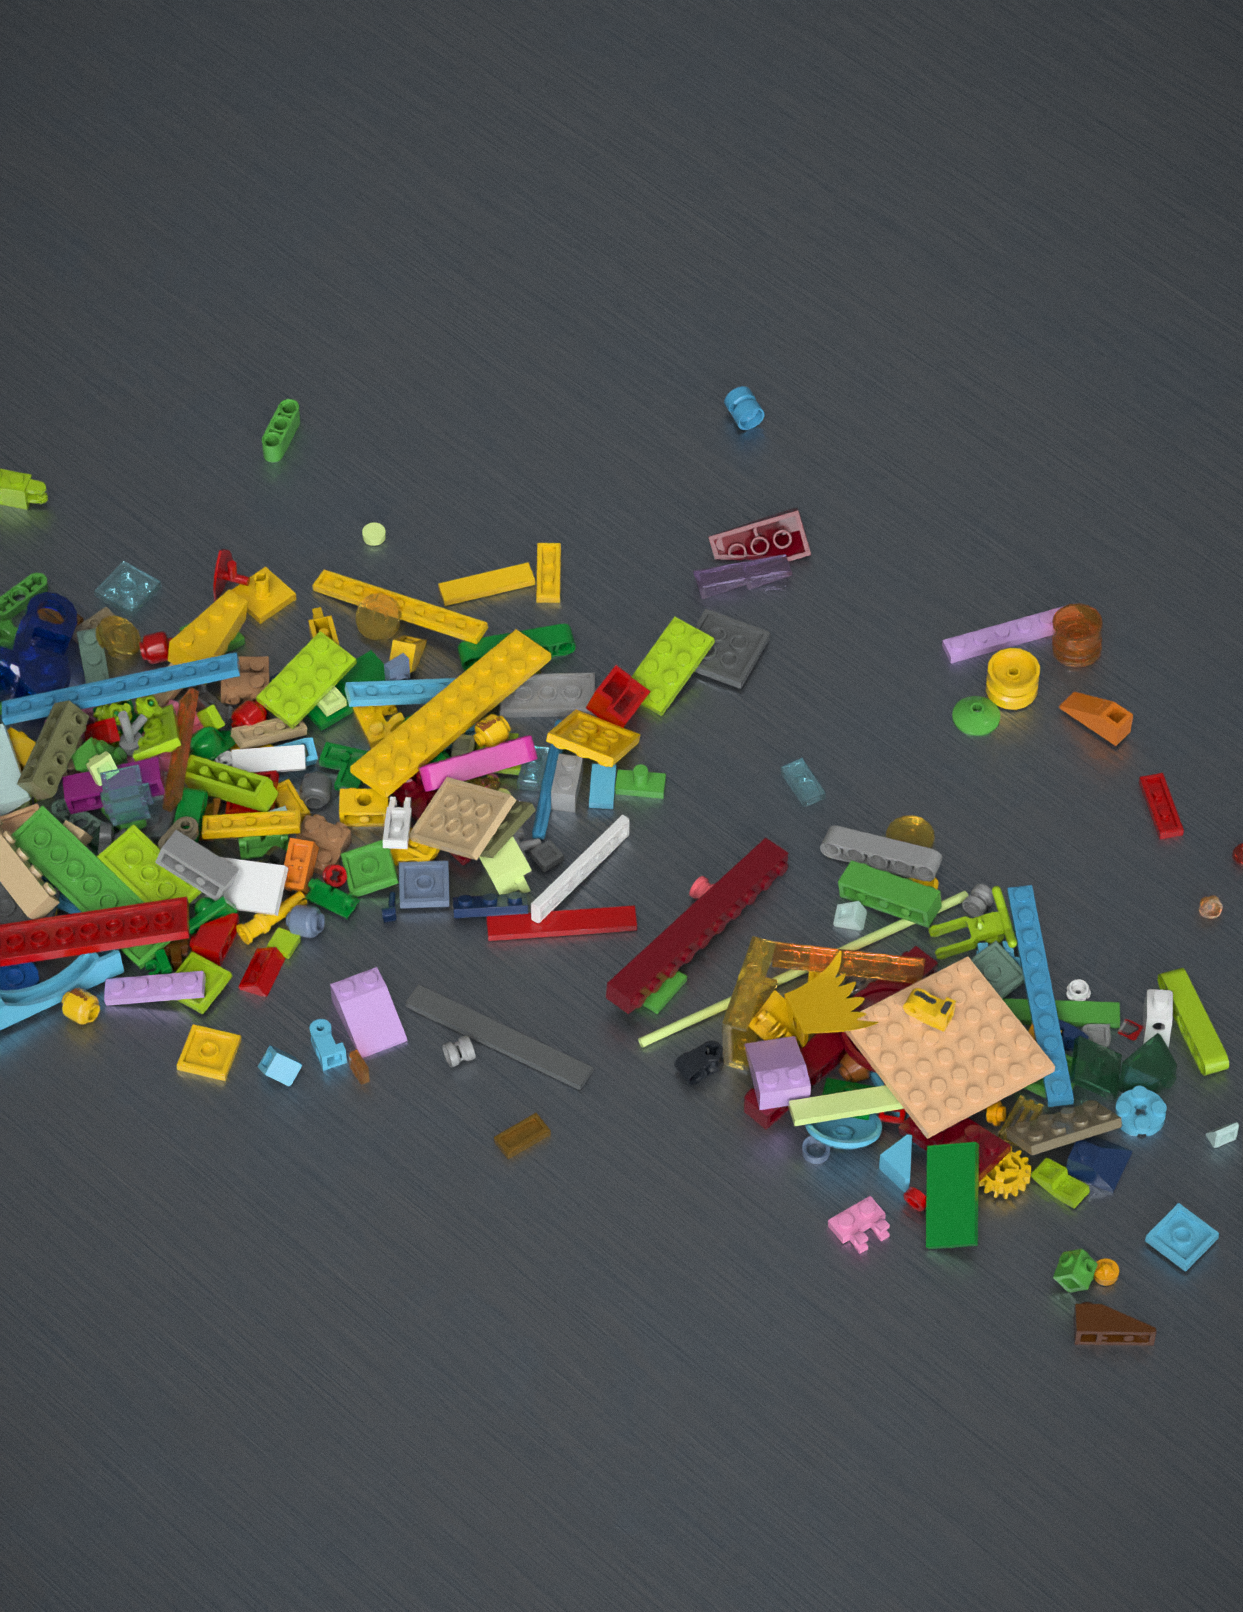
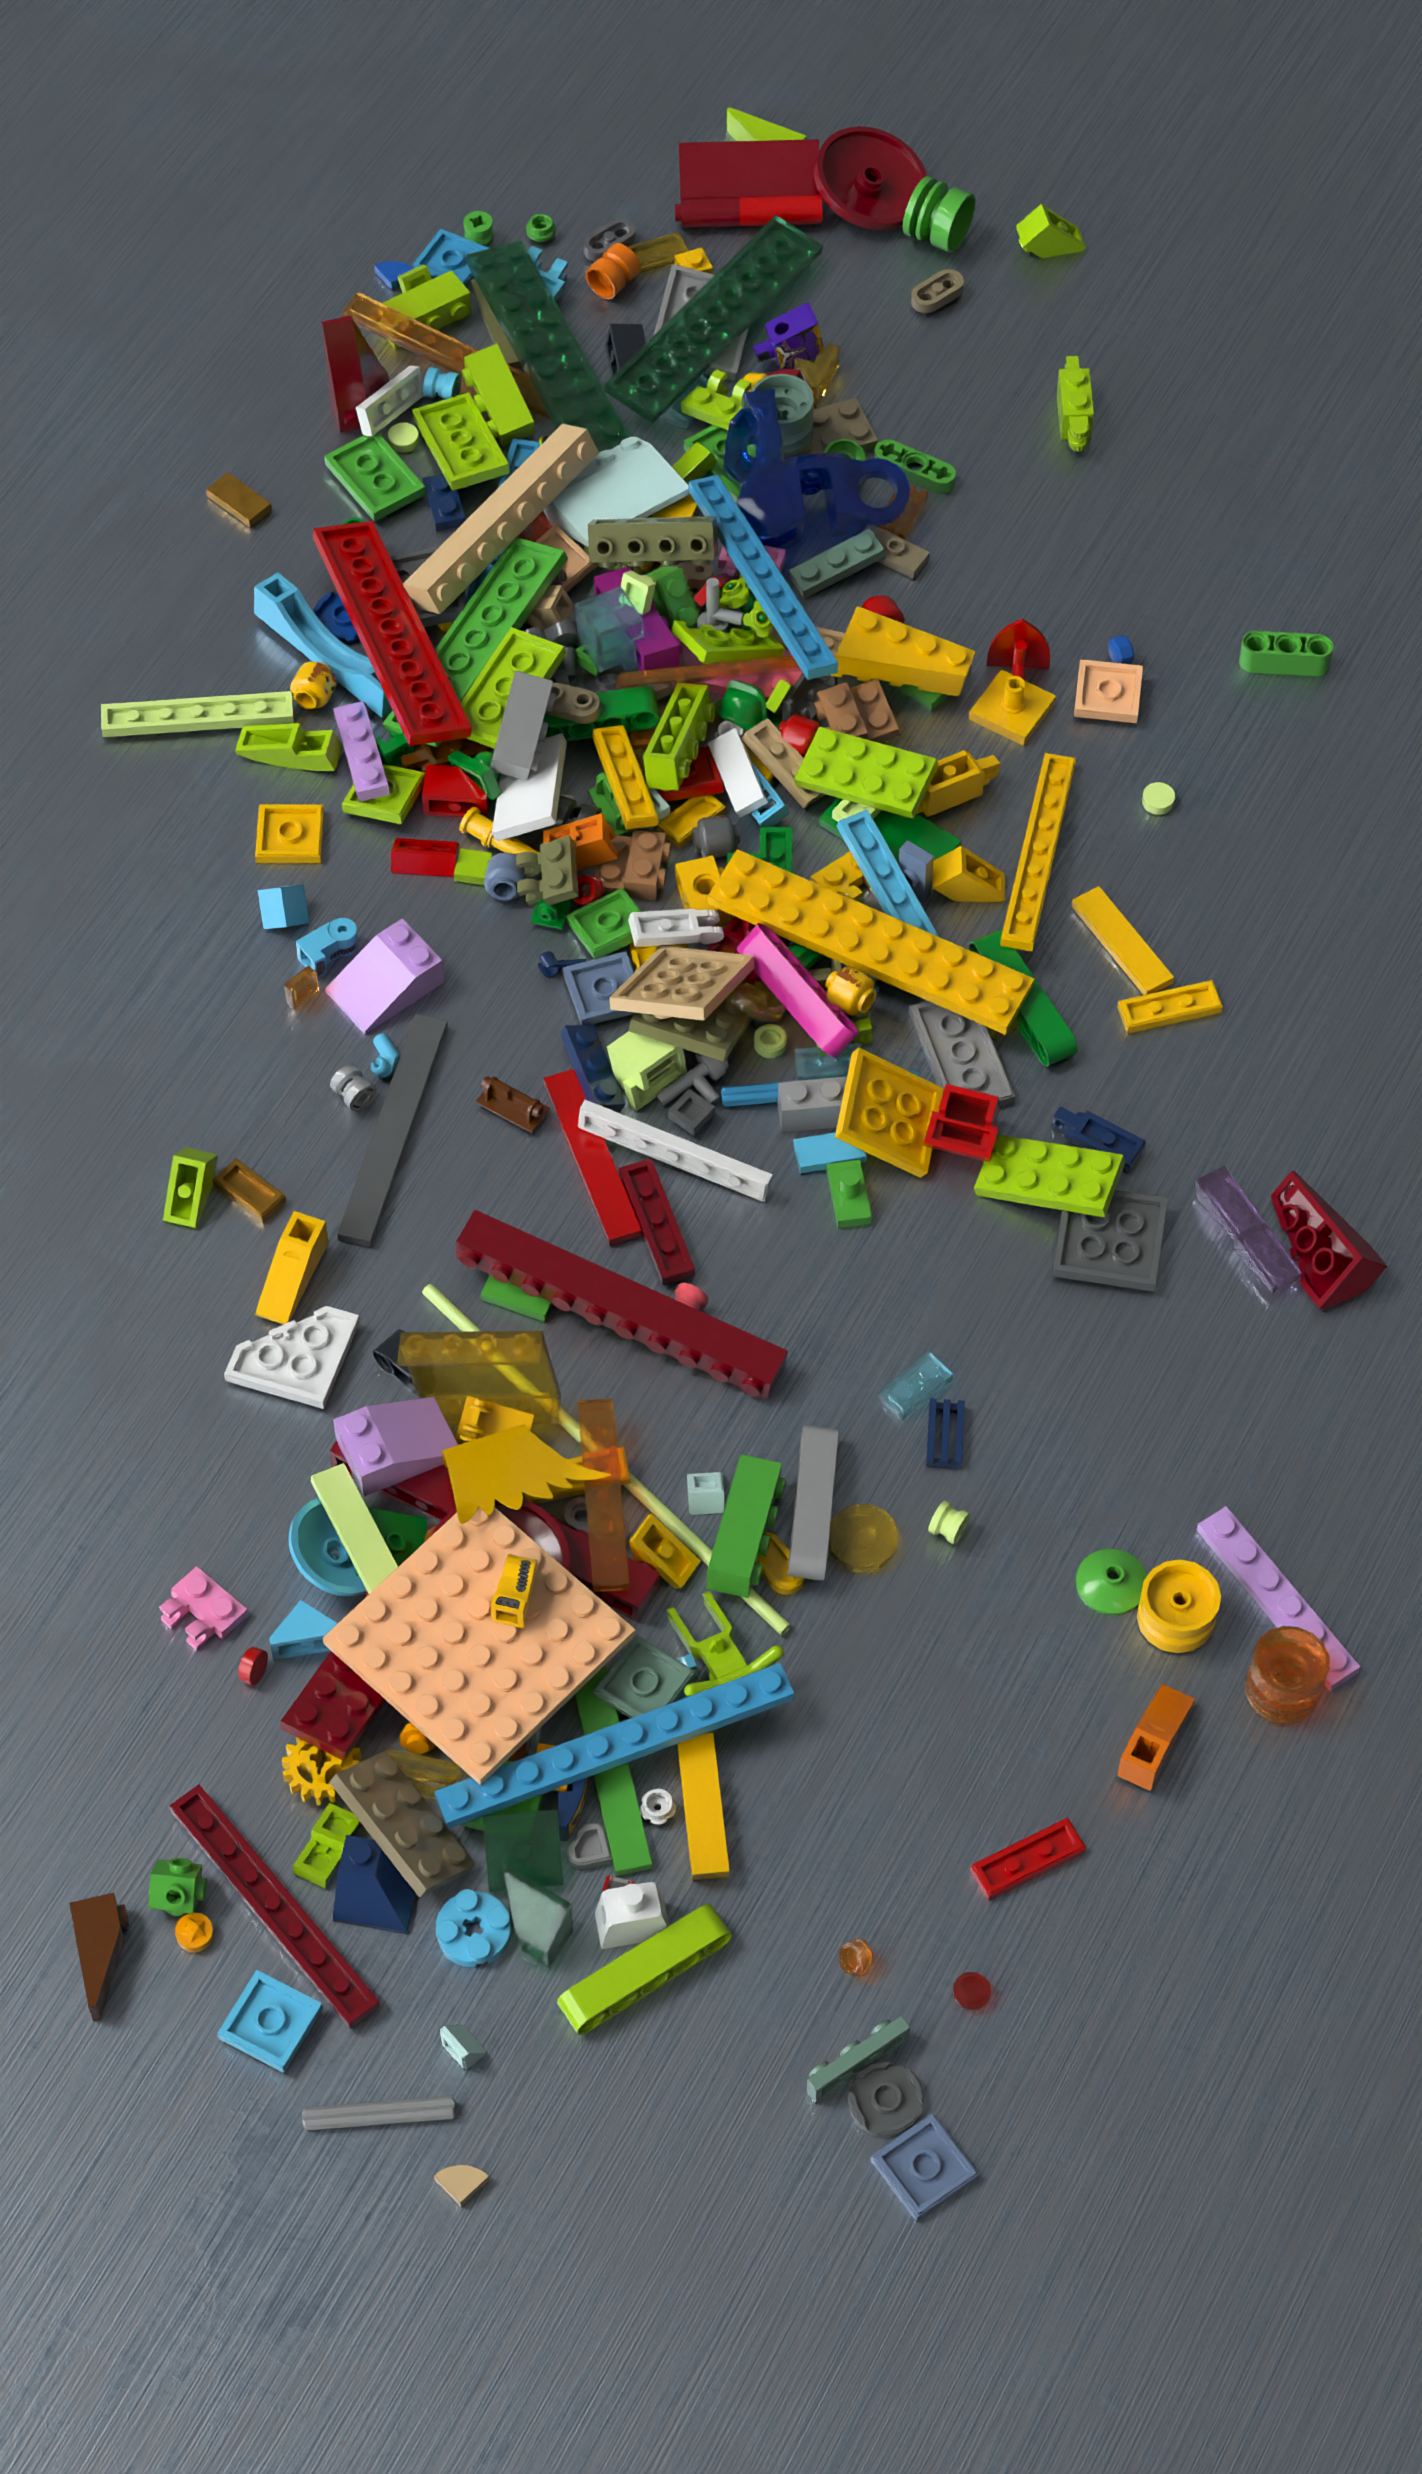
camera: 75 degrees right, 5 degrees up
clear light blue plate [94,561,161,617] -> none
clear yellow tile [96,615,141,659] -> none
clear yellow tile [356,593,402,641] -> none
green tile [926,1142,979,1249] -> none
light grey wheel [962,884,994,918] -> none
none -> yellowish green plate [101,691,294,737]
none -> lime slope [163,1147,218,1228]
none -> dark red plate [169,1784,380,2029]
none -> white plate [224,1306,360,1409]
none -> lime slope [235,723,343,771]
none -> yellow slope [255,1211,329,1325]
none -> medium azure arm [371,1033,400,1078]
none -> reddish brown hinge [476,1076,550,1133]
none -> olive plate [516,835,578,905]
none -> dark red plate [619,1158,695,1286]
none -> yellow slope [629,1514,701,1589]
none -> yellow slope [677,1733,730,1881]
none -> dark blue tile [926,1398,965,1468]
none -> yellowish green wheel [928,1500,970,1545]
none -> dark blue hinge [1052,1106,1146,1172]
none -> light nougat plate [1074,659,1143,723]
none -> blue tile [1108,635,1134,664]

